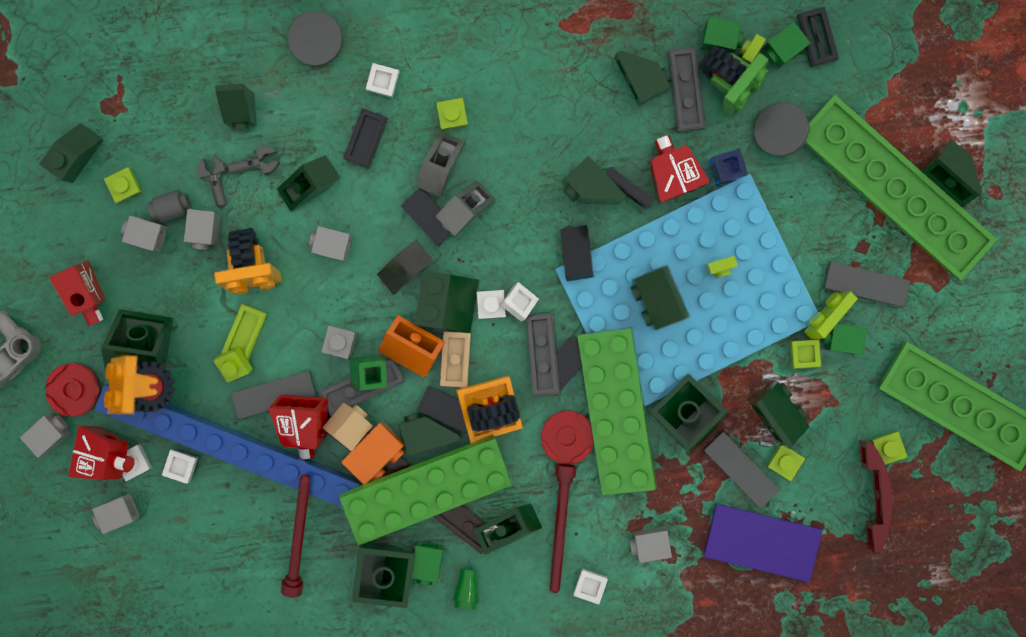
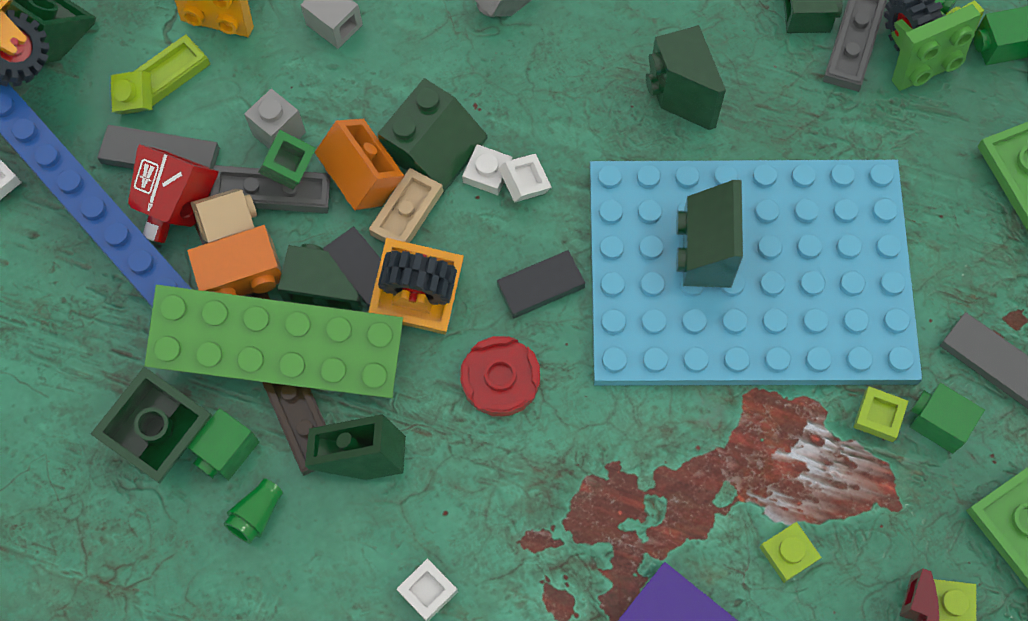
camera: 25 degrees right, 20 degrees down
dark red piece [281,474,311,598] -> none
clear smoke slope [377,239,435,295] -> none
black tile [401,188,451,246] -> none
flat silver slope [435,180,496,236] -> none
dark grey tile [526,313,561,397] -> none
dark red piece [549,463,577,594] -> none
black tile [560,225,594,282] -> none
bright green plate [577,327,657,495] -> none
black tile [606,167,655,209] -> none
light grey brick [629,526,672,563] -> none
red torso [649,135,710,204] -> none
dark green slope [650,373,729,455] -> none
dark grey tile [703,431,780,509] -> none
lime plate [704,256,738,278] -> none
clear blue brick [709,149,748,186] -> none
dark green slope [746,381,810,449] -> none
dark grey tile [754,102,810,157] -> none
lime plate [804,291,858,339] -> none

